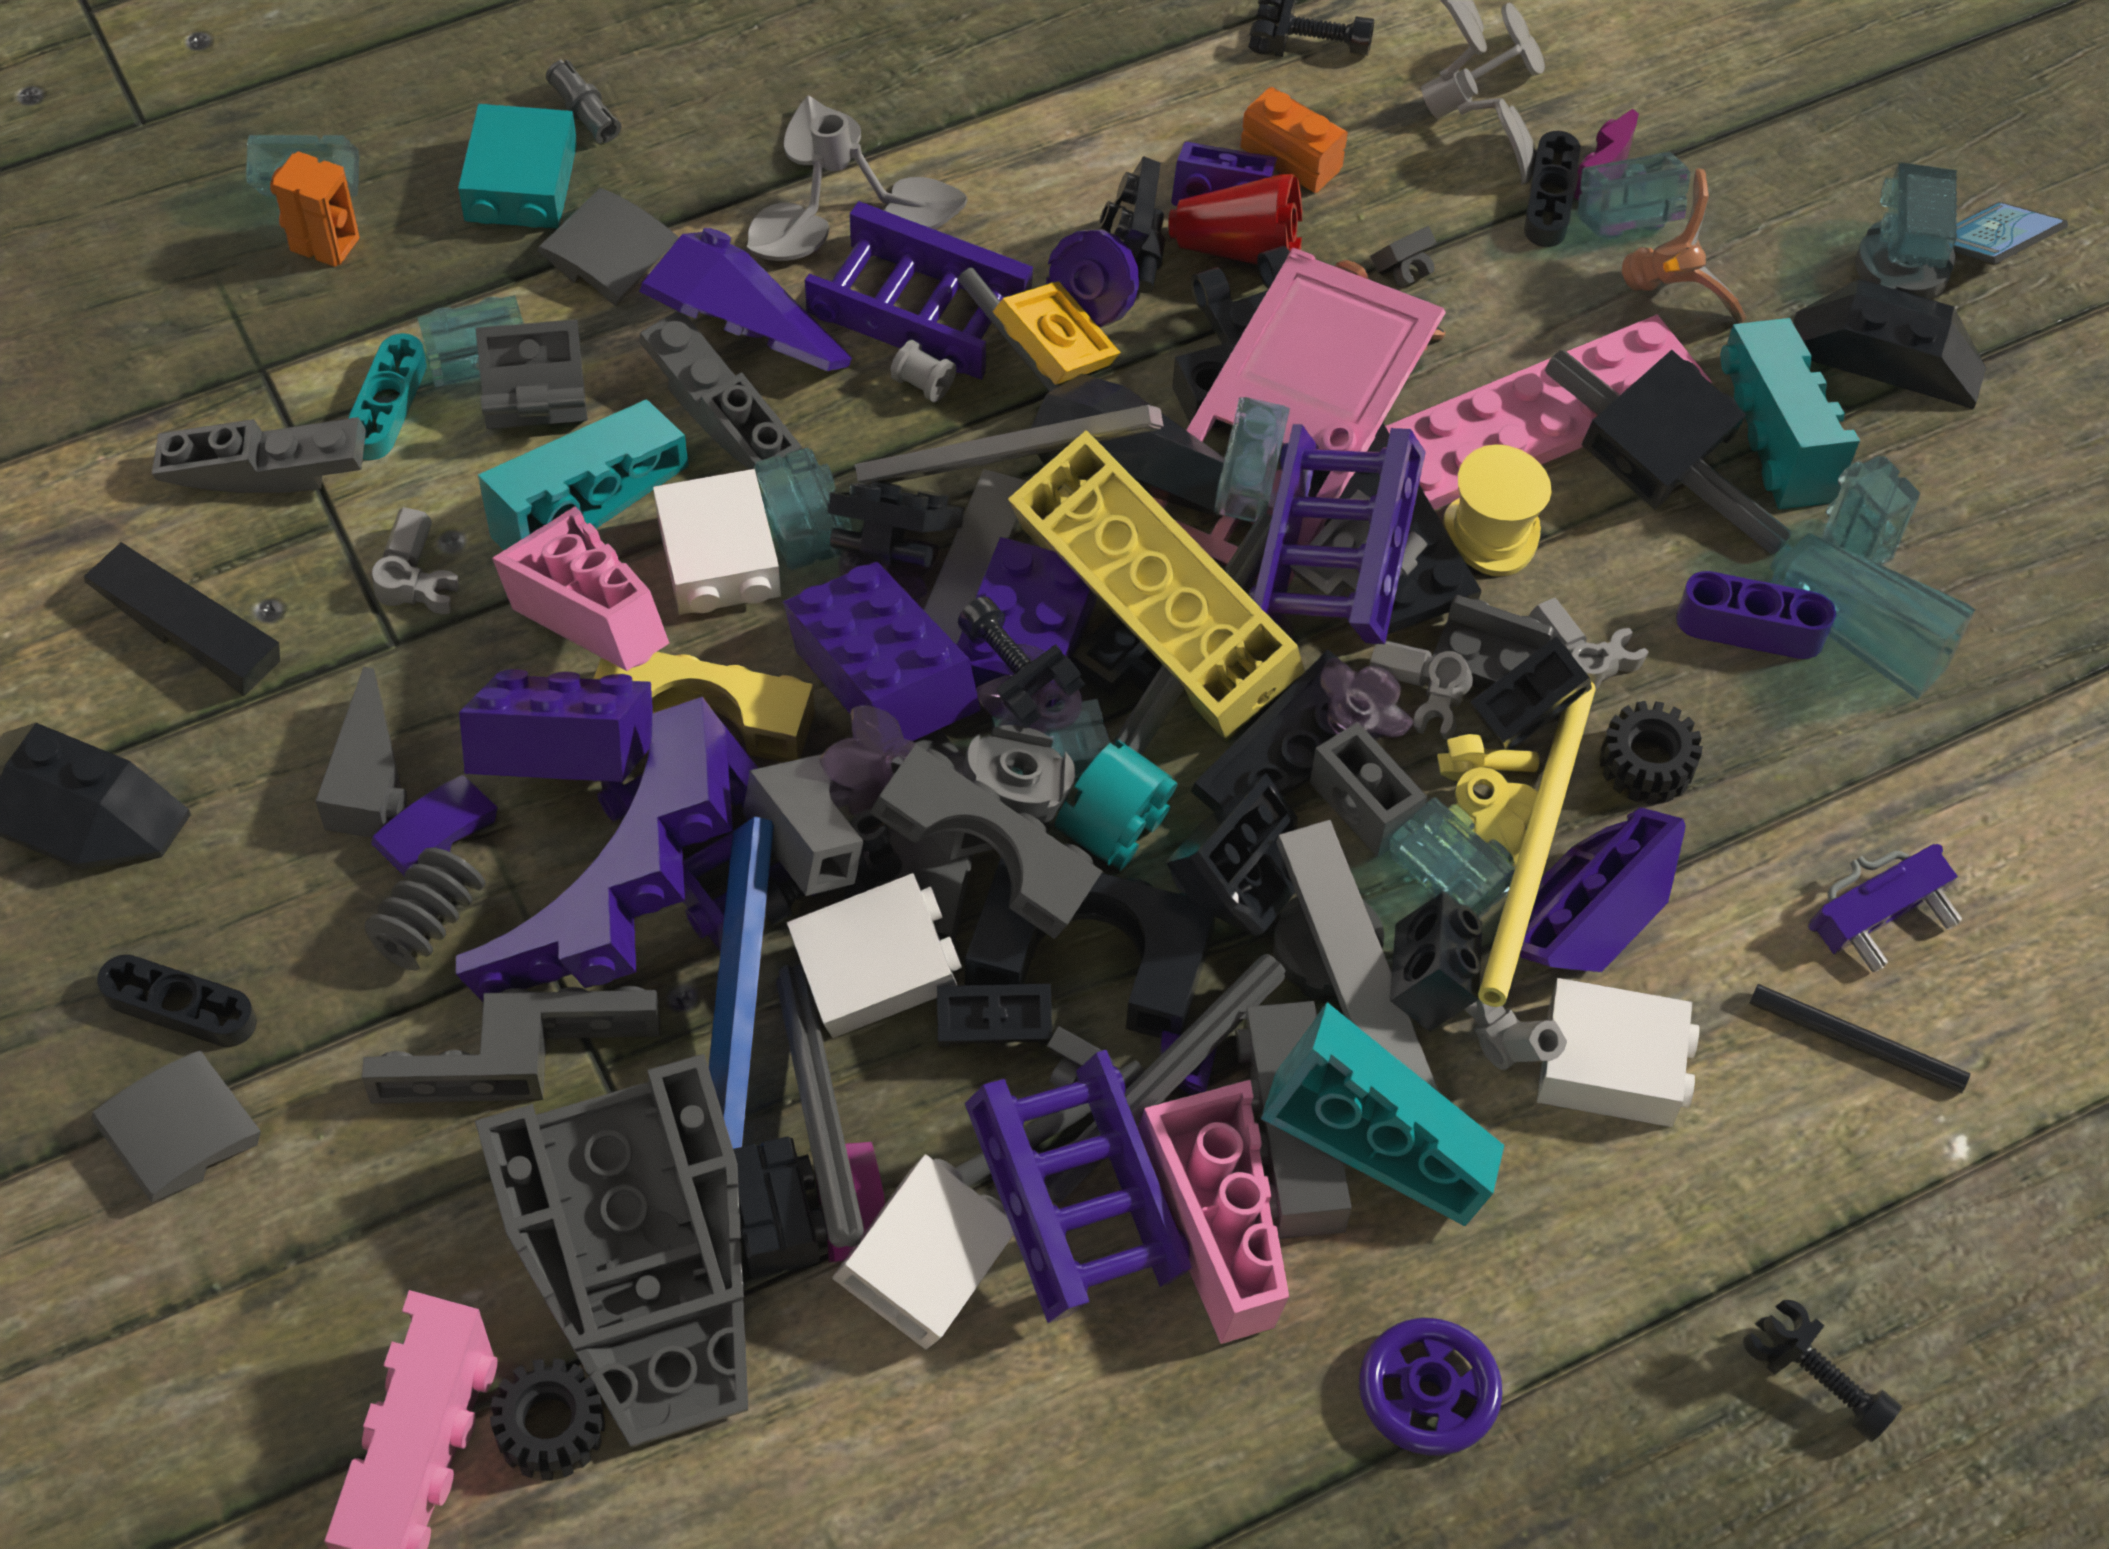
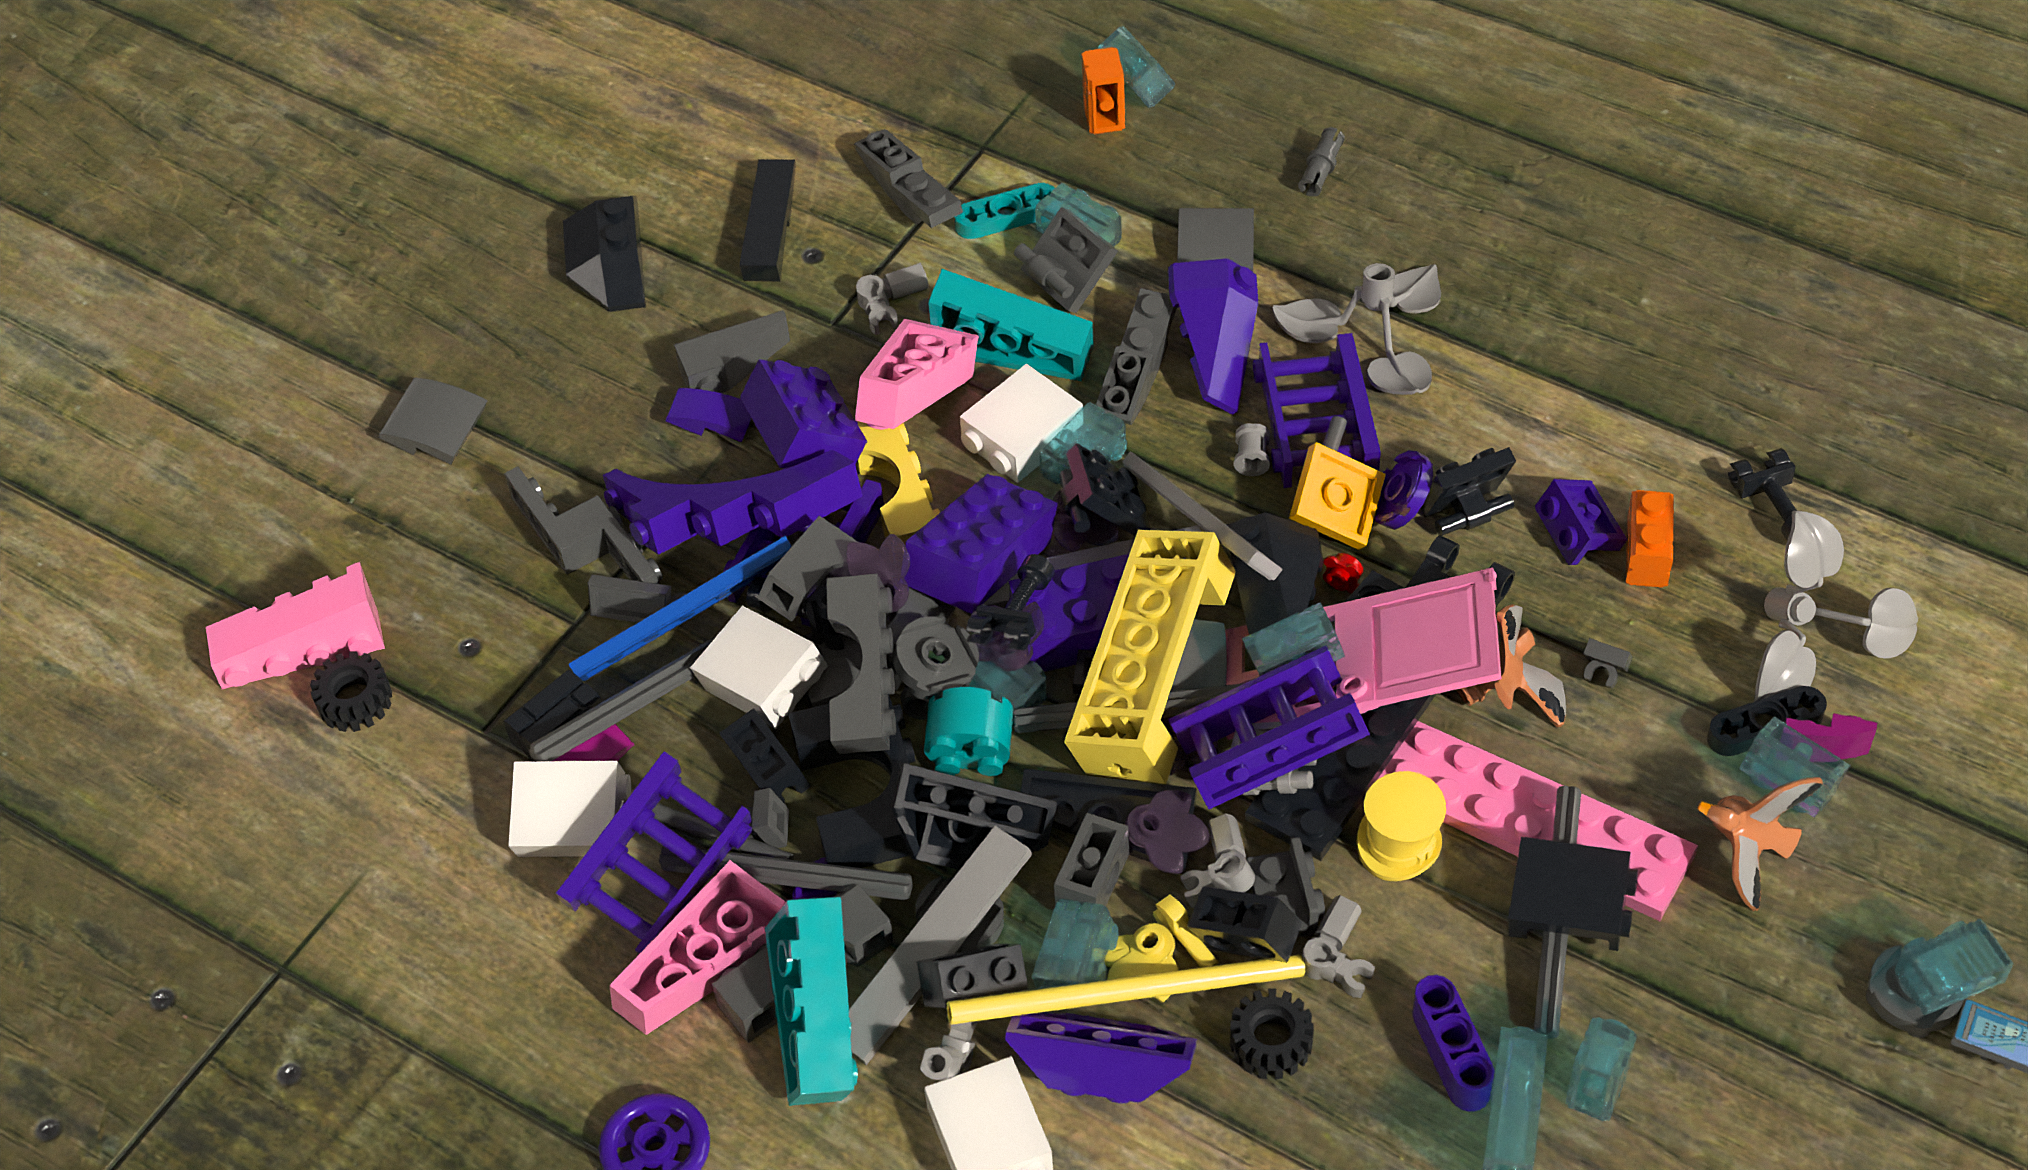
camera: 65 degrees right, 5 degrees down
black beam [97,955,257,1047] -> none
dark grey piece [365,847,485,971] -> none
teal brick [458,104,577,229] -> none
dark grey wedge [475,1054,748,1448] -> none
red cone [1168,173,1302,265] -> none
teal wedge [1720,318,1860,510] -> none
black wedge [1793,279,1986,409] -> none
none -> dark grey tile [588,574,672,623]
none -> red plate [1323,553,1363,594]

